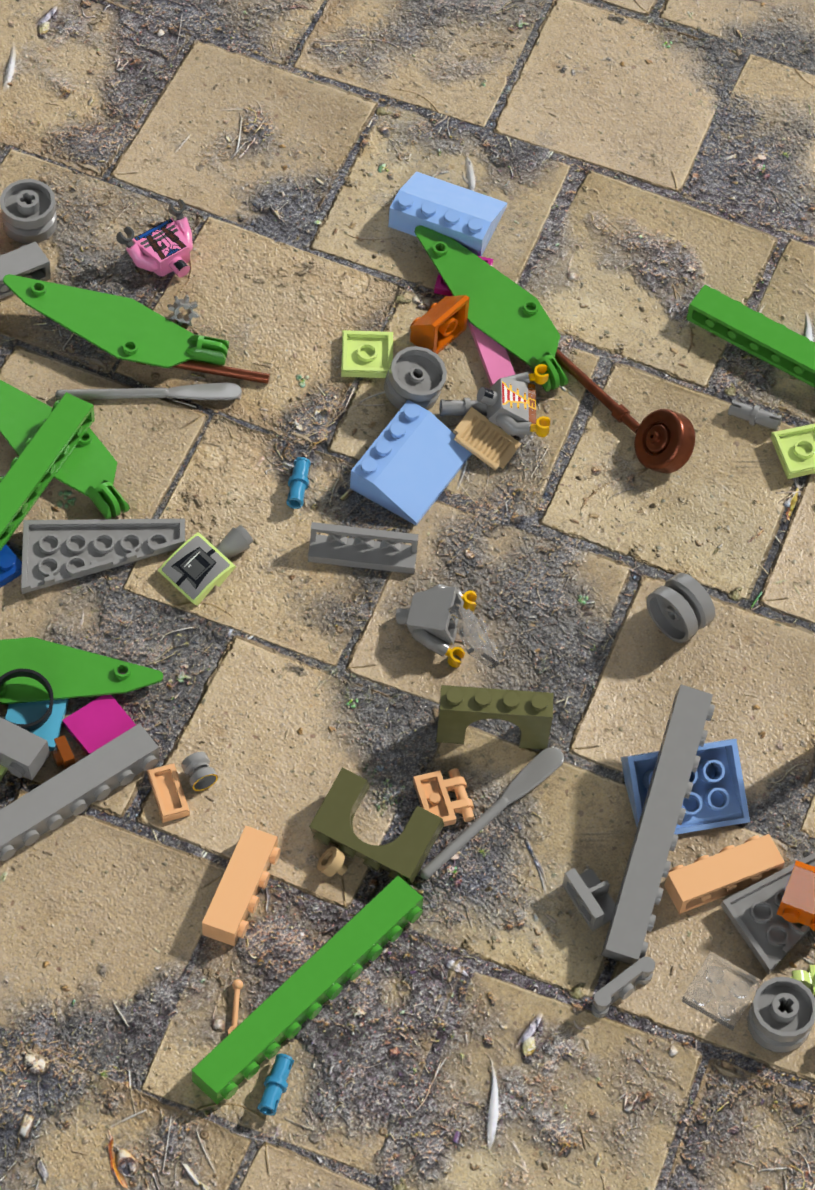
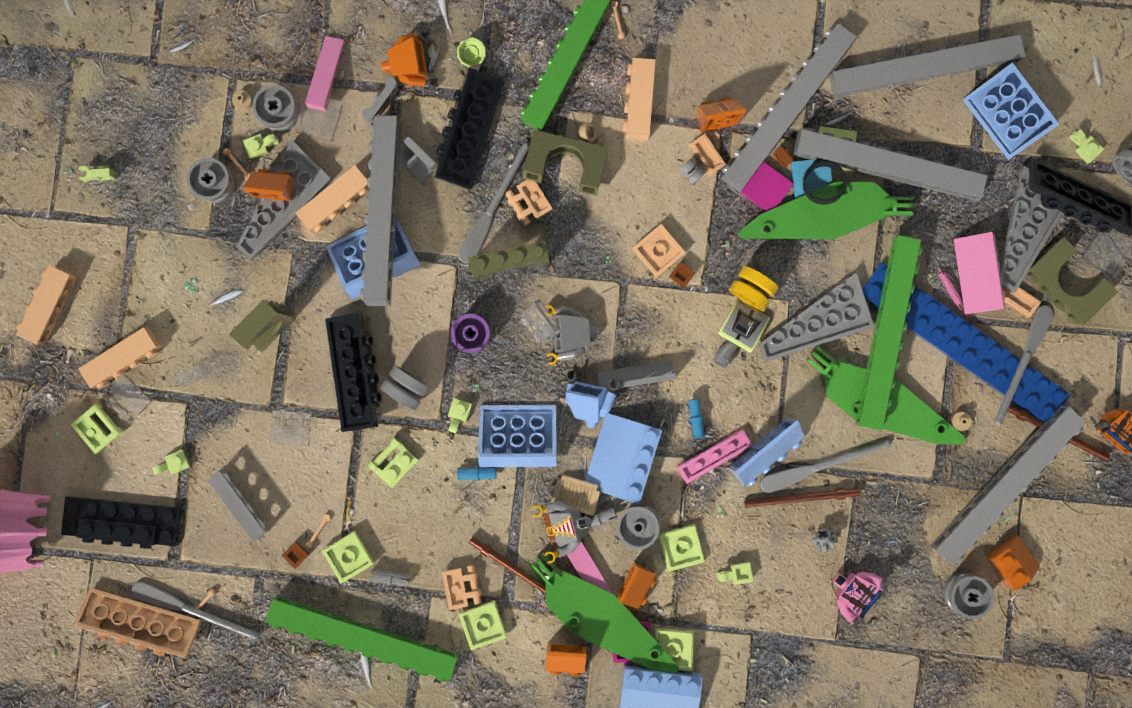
camera: 170 degrees right, 30 degrees up
bright green wing [3,274,229,368] -> none
copper wheel [634,409,695,474] -> none
none -> bright pink slope [305,36,345,111]
none -> black plate [325,312,382,432]
none -> yellowish green plate [367,437,419,488]
none -> orange torso [381,30,438,89]
none -> black plate [434,67,504,190]
none -> light nougat plate [442,565,482,610]
none -> yellowish green plate [448,398,472,433]
none -> medium lavender brick [451,314,491,353]
none -> yellowish green hair [457,37,486,67]
none -> dark azure pin [457,466,497,481]
none -> yellowish green plate [458,600,508,650]
none -> light blue slope [478,405,556,467]
none -> orange slope [546,643,586,676]
none -> light blue torso [565,371,623,428]
none -> light nougat plate [632,224,686,278]
none -> yellowish green plate [654,628,694,671]
none -> dark orange plate [669,261,695,289]
none -> bright pink tile [677,429,753,484]
none -> orange slope [696,97,746,132]
none -> yellowish green plate [717,561,753,585]
none -> yellow wheel [728,266,779,312]
none -> light blue slope [728,419,804,486]

